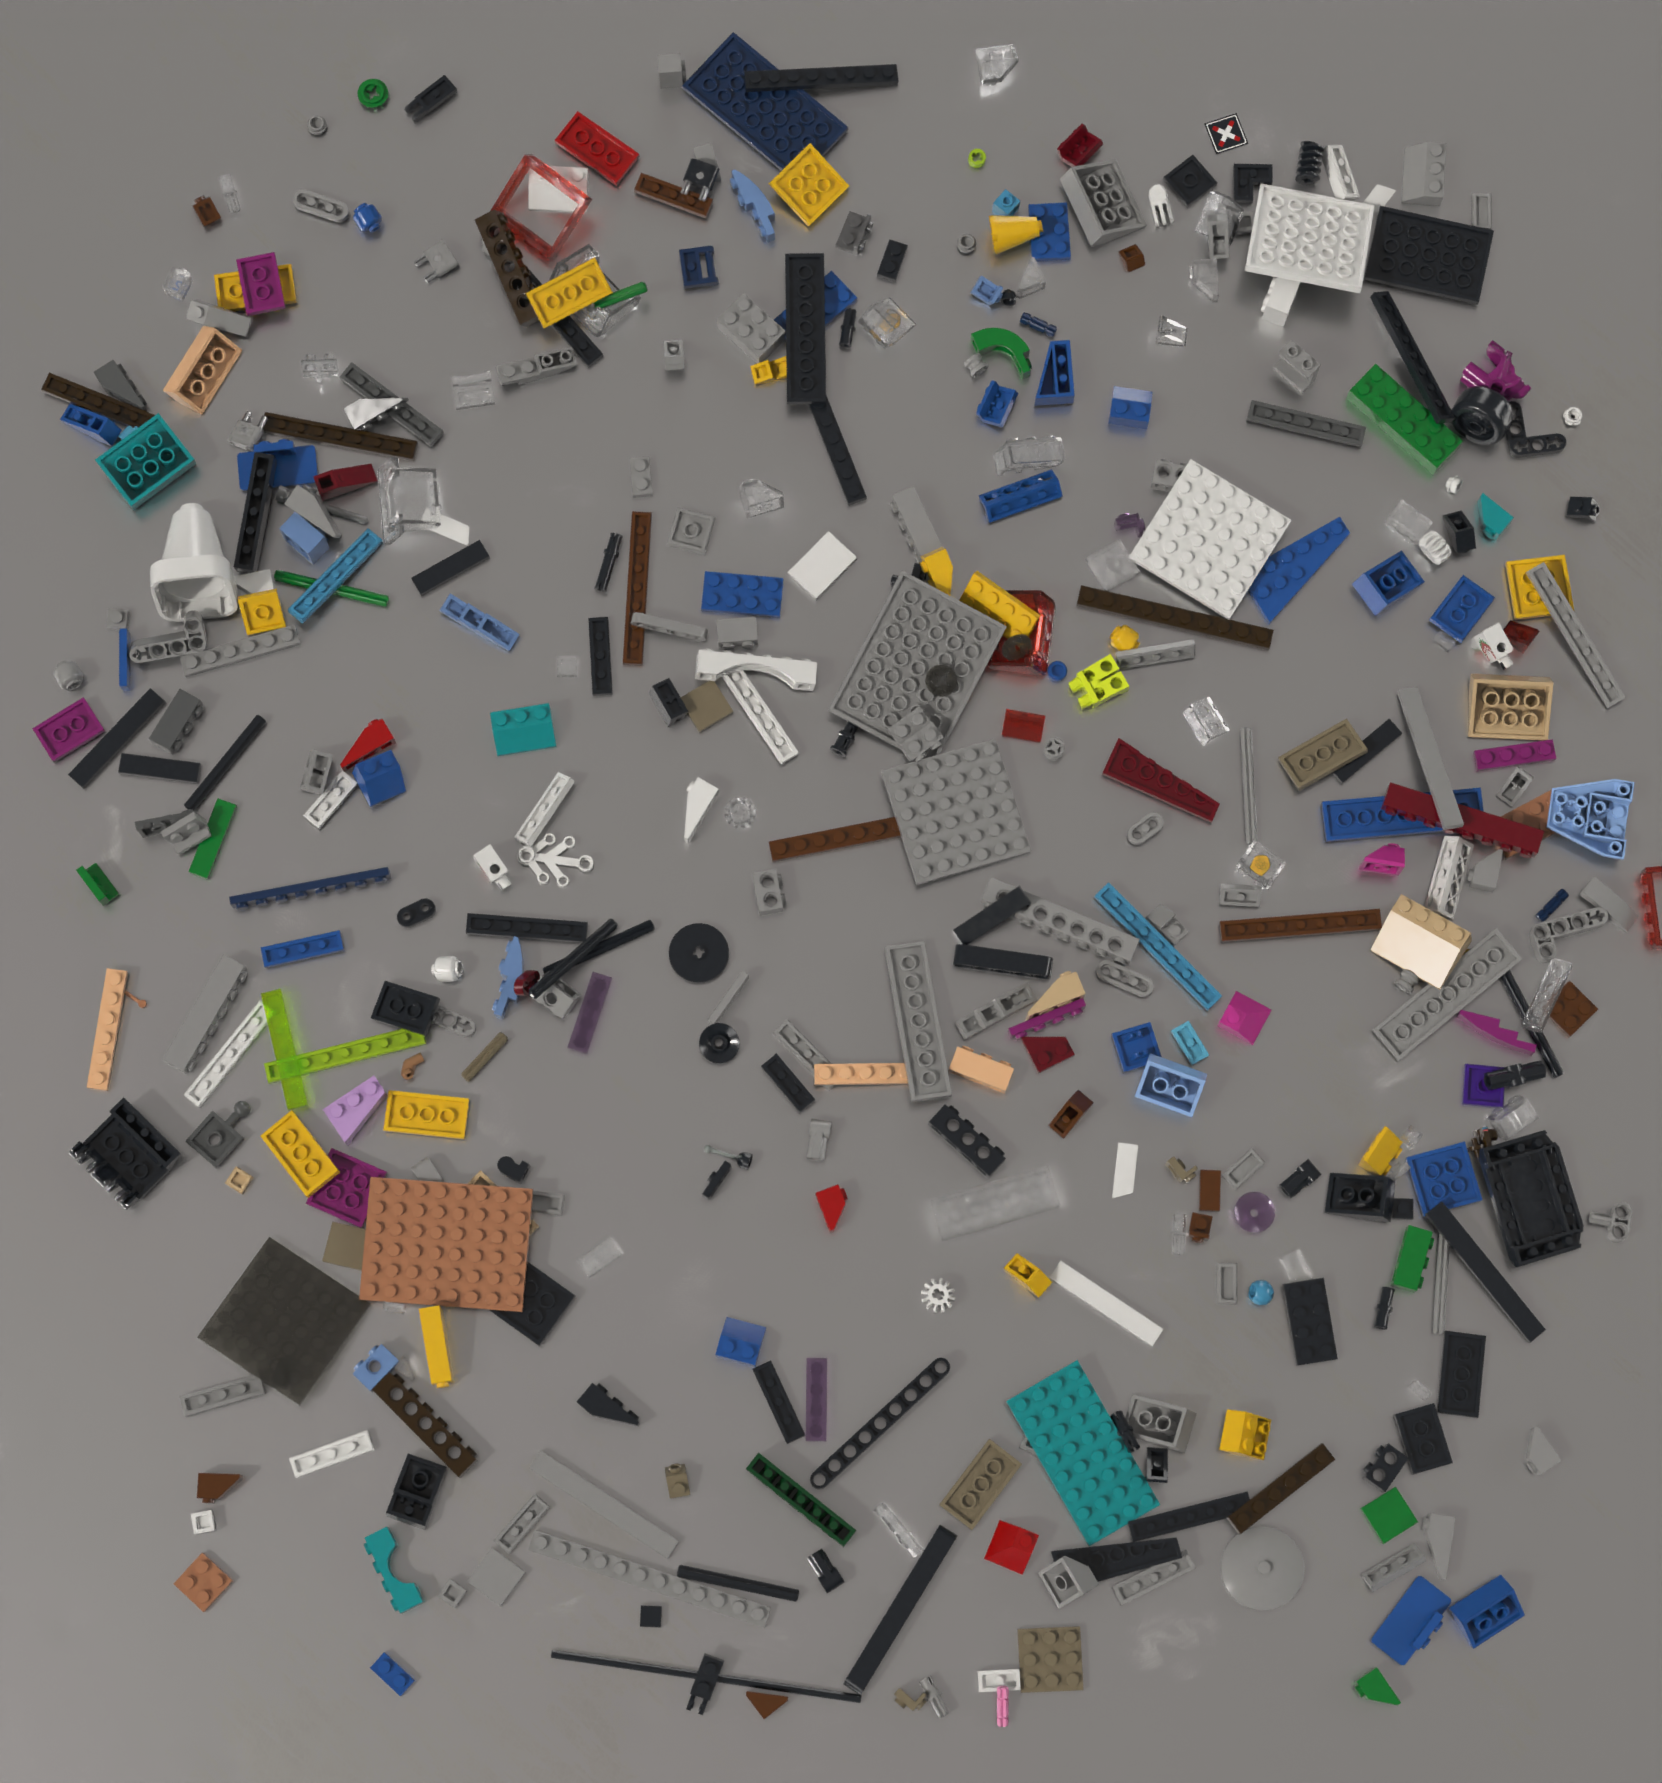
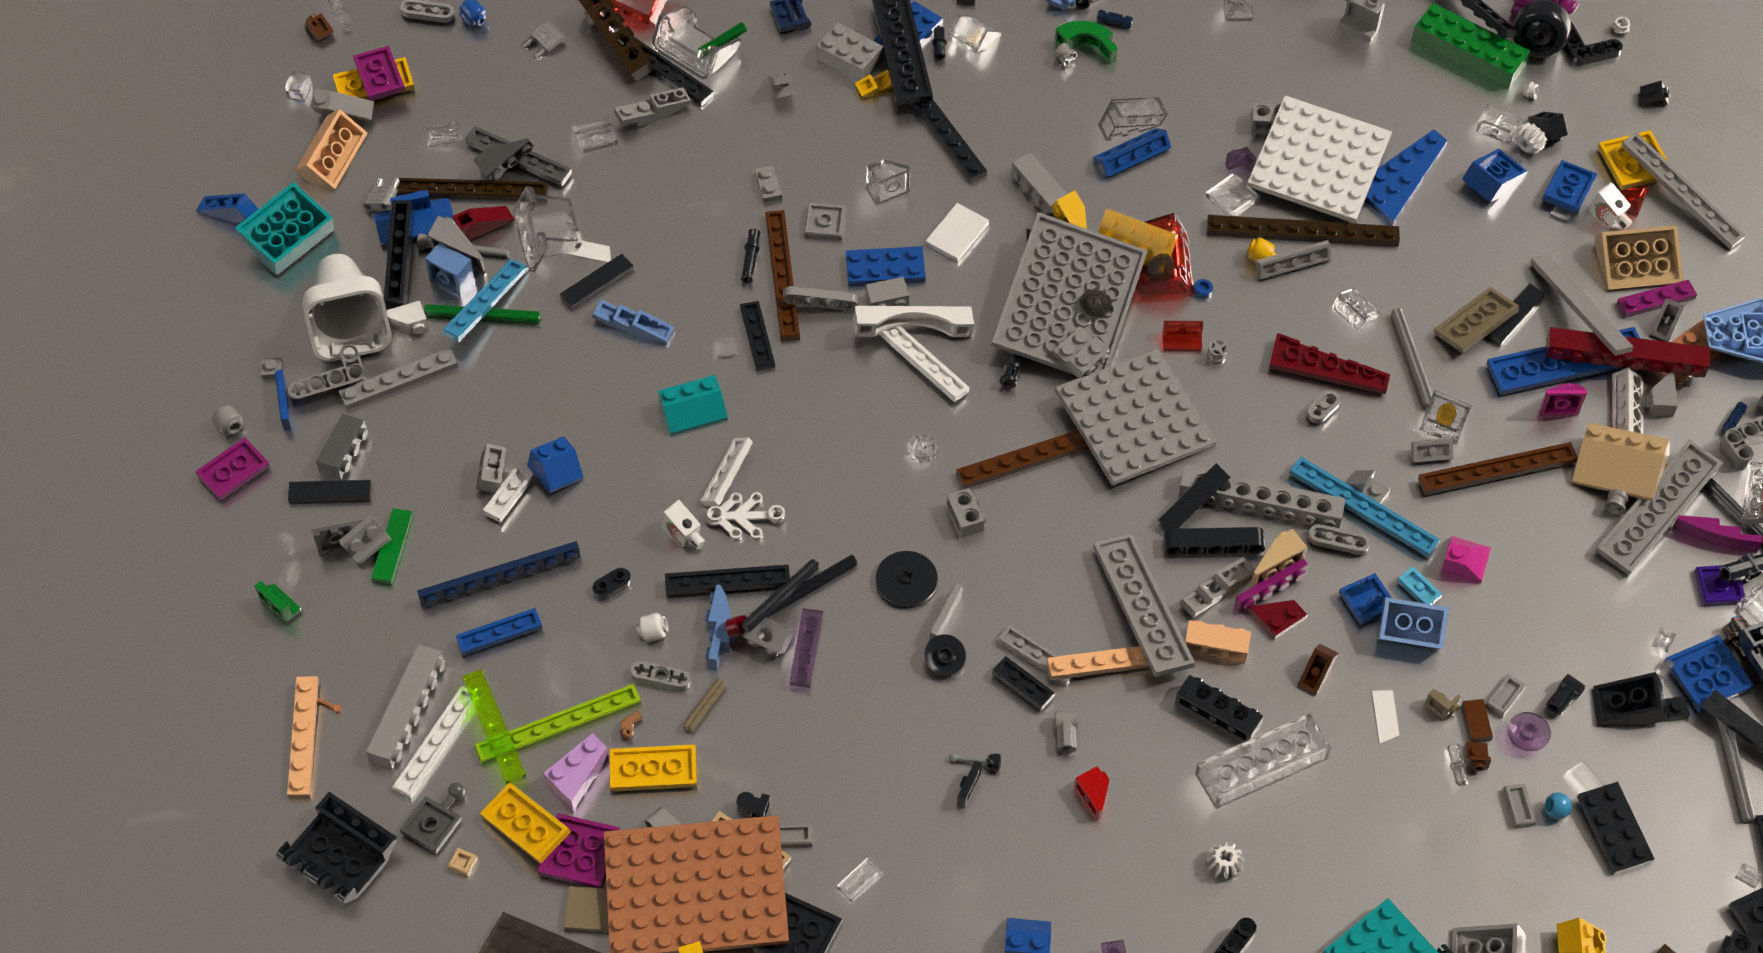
camera: 10 degrees left, 20 degrees down
dark brown plate [41,372,155,428] -> none
black tile [68,688,166,789] -> none
dark grey slope [94,360,147,412] -> none
black axle [184,715,266,811] -> none
yellow plate [238,588,286,635] -> none
red slope [340,719,396,772] -> none
black plate [371,981,440,1037] -> none
yellow tile [525,257,613,328] -> none
black hinge [649,678,688,727] -> none
dark tan tile [681,681,733,733] -> none
white slope [684,777,719,843] -> none
blue bracket [976,380,1018,428] -> none
yellow slope [1004,1253,1052,1298] -> none
blue wedge [1034,340,1075,406] -> none
white tile [1049,1261,1163,1347] -> none
neon yellow hips [1068,654,1129,709] -> none
blue slope [1108,386,1152,430] -> none
dark grey plate [1247,400,1366,447] -> none
yellow slope [1358,1126,1403,1176] -> none
black pin [1374,1287,1395,1330] -> none
green brick [1390,1225,1434,1293] -> none
teal slope [1477,493,1514,540] -> none

